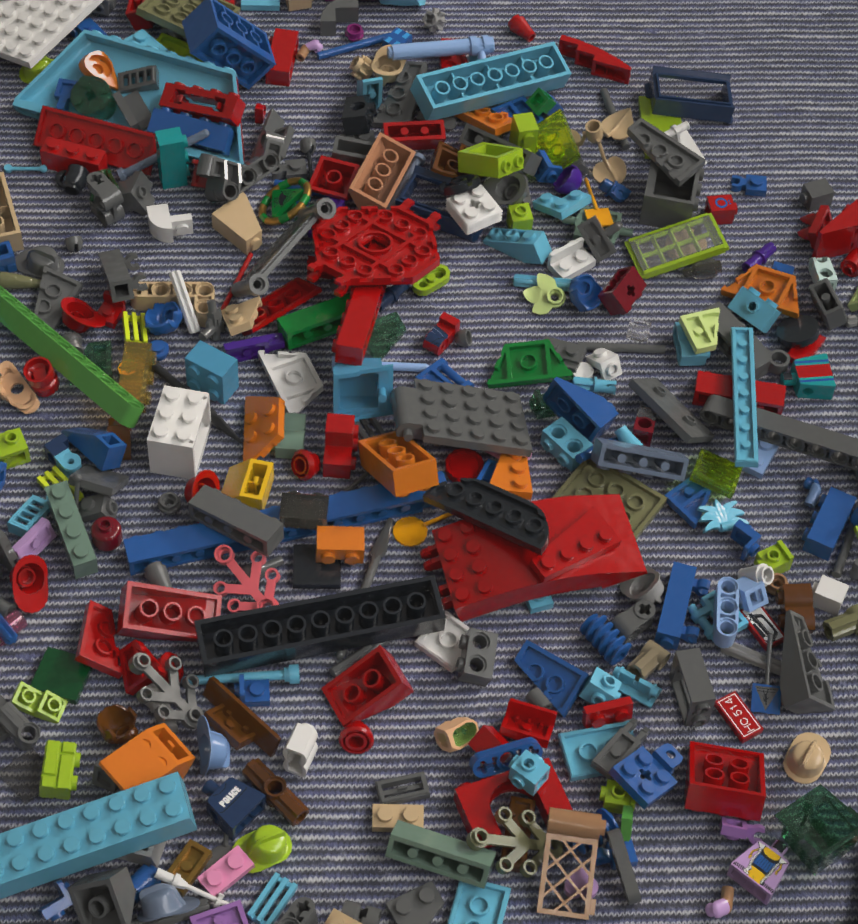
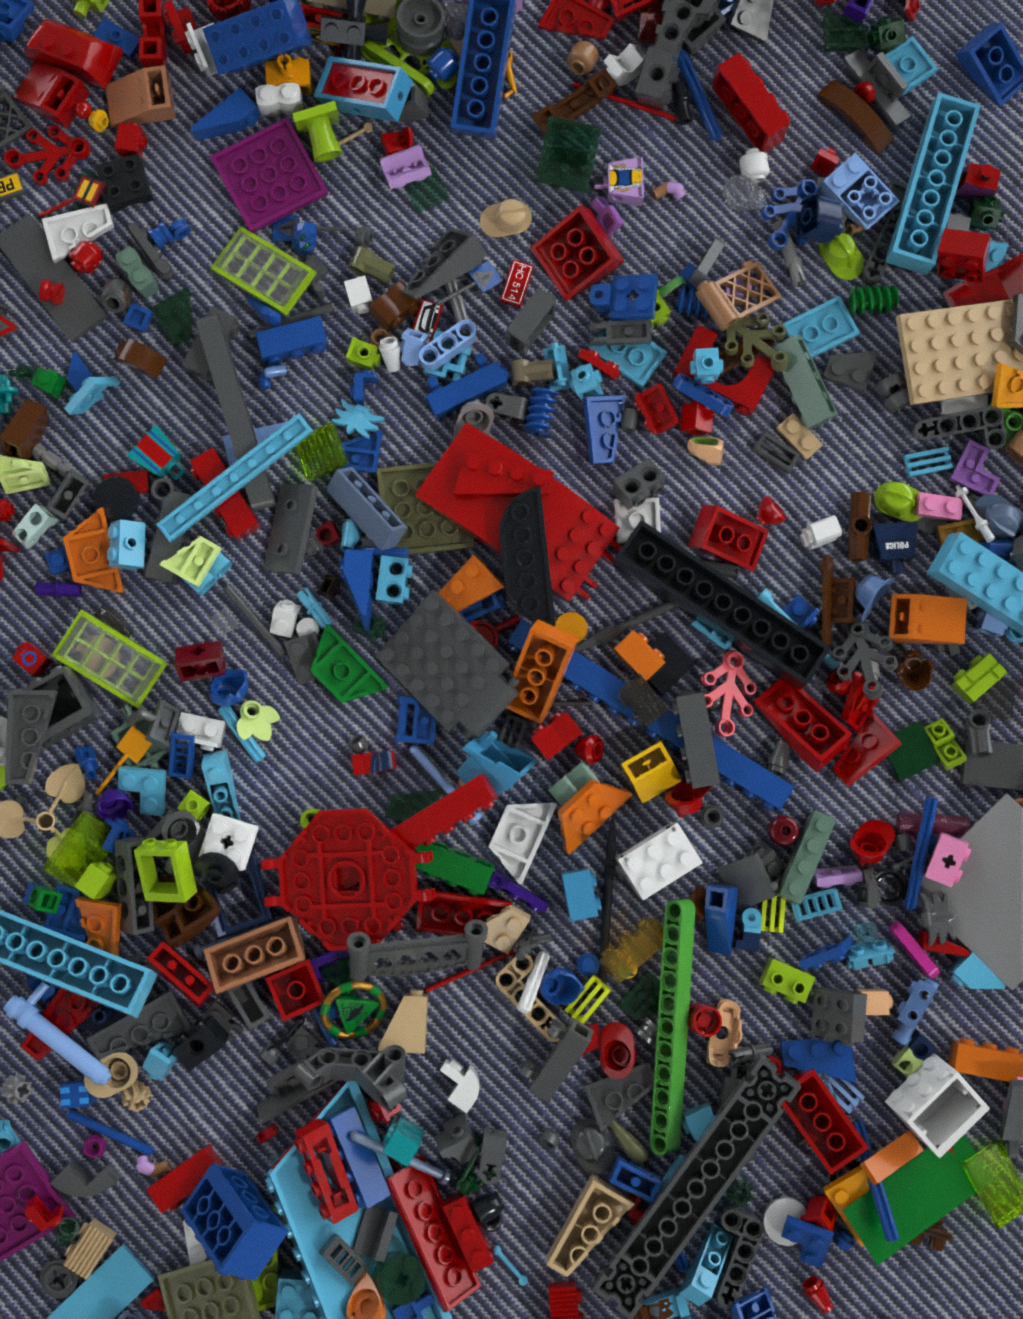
camera: 130 degrees left, 30 degrees up
none -> blue slope [168,732,195,779]

